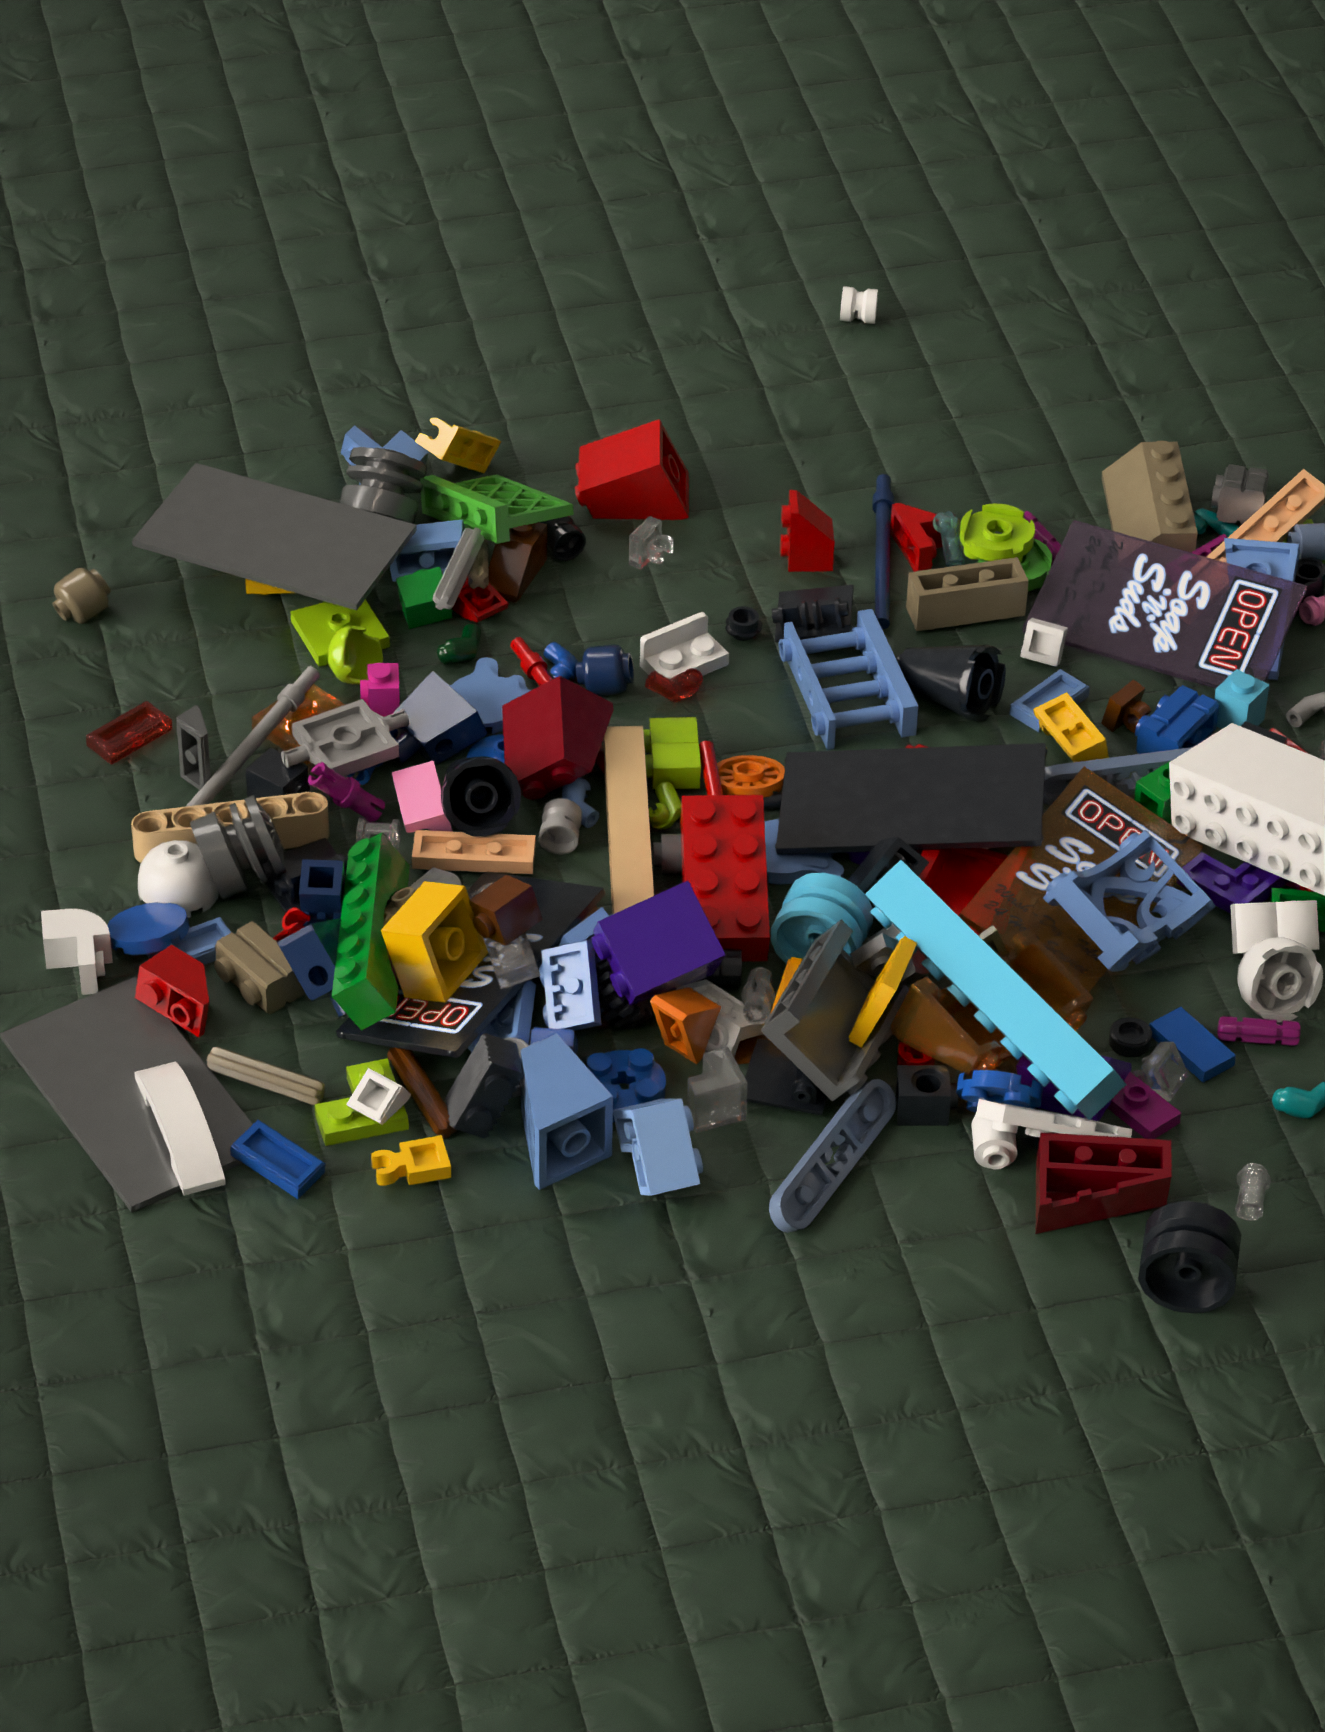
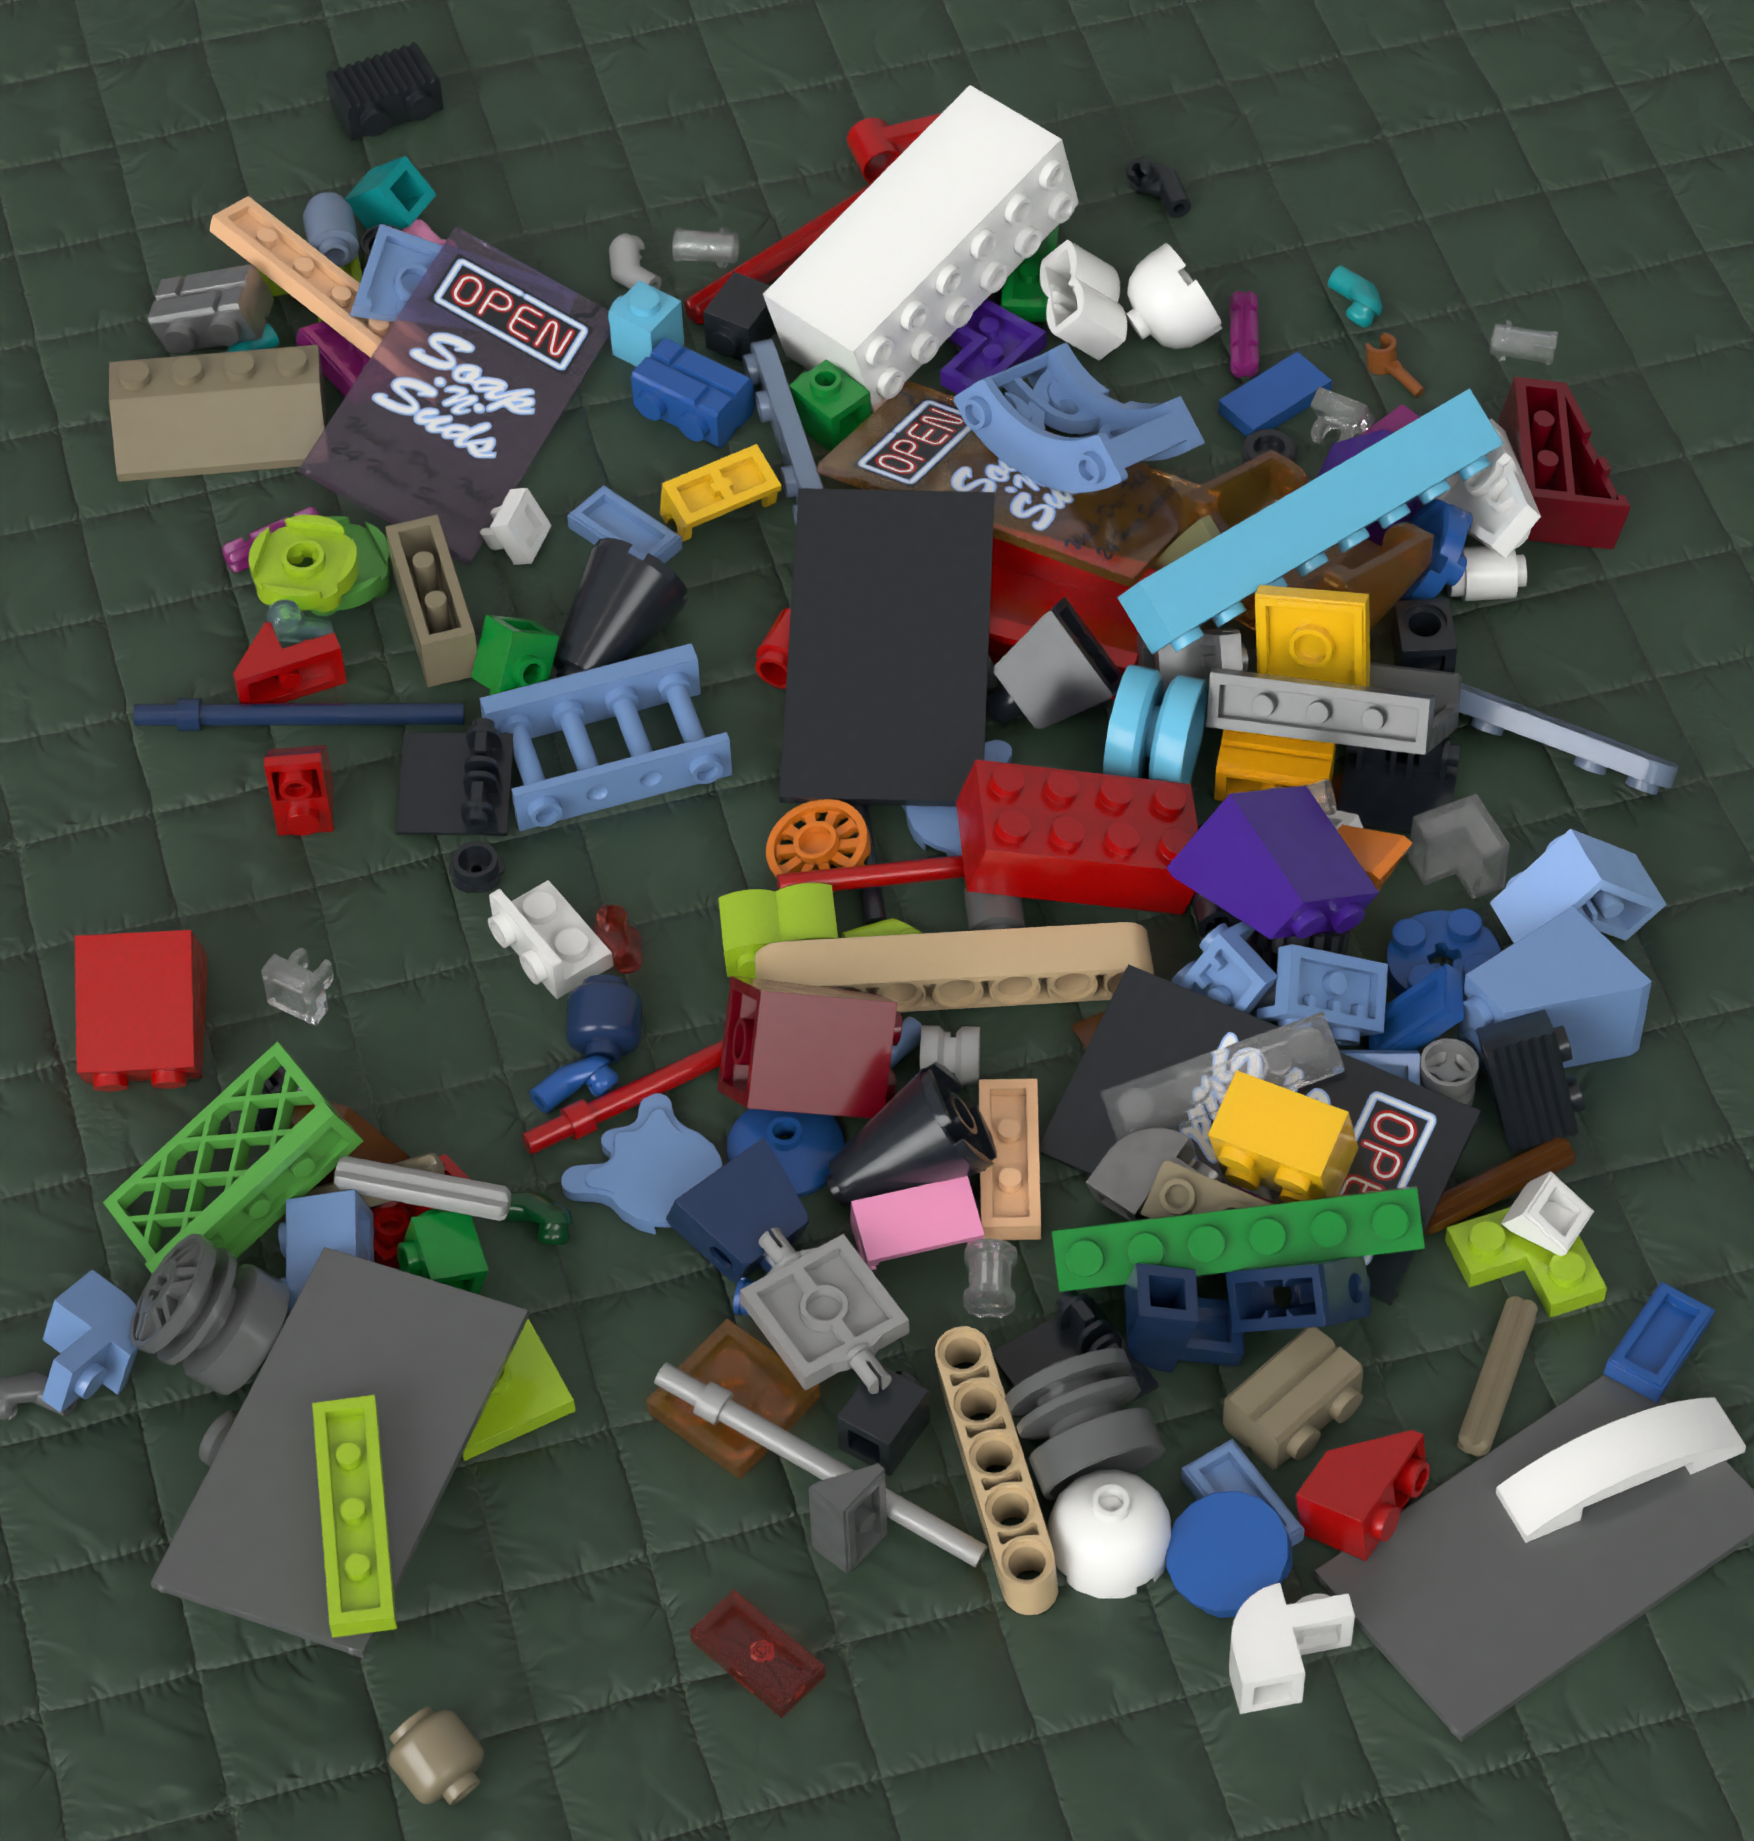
camera: 90 degrees left, 10 degrees up
red hand [273,907,311,942] -> none
magenta pin [308,762,385,823] -> none
lime hair [328,626,383,685] -> none
dark pink brick [360,663,400,717] -> none
yellow plate [371,1135,451,1186] -> none
yellow hinge [415,418,501,473] -> none
reddish brown brick [469,874,543,946] -> none
reddish brown tile [1101,679,1151,733] -> none
black wheel [1138,1201,1242,1314] -> none
none -> lime plate [312,1395,397,1638]
none -> green brick [471,615,559,696]
none -> dark orange hand [1365,333,1425,398]

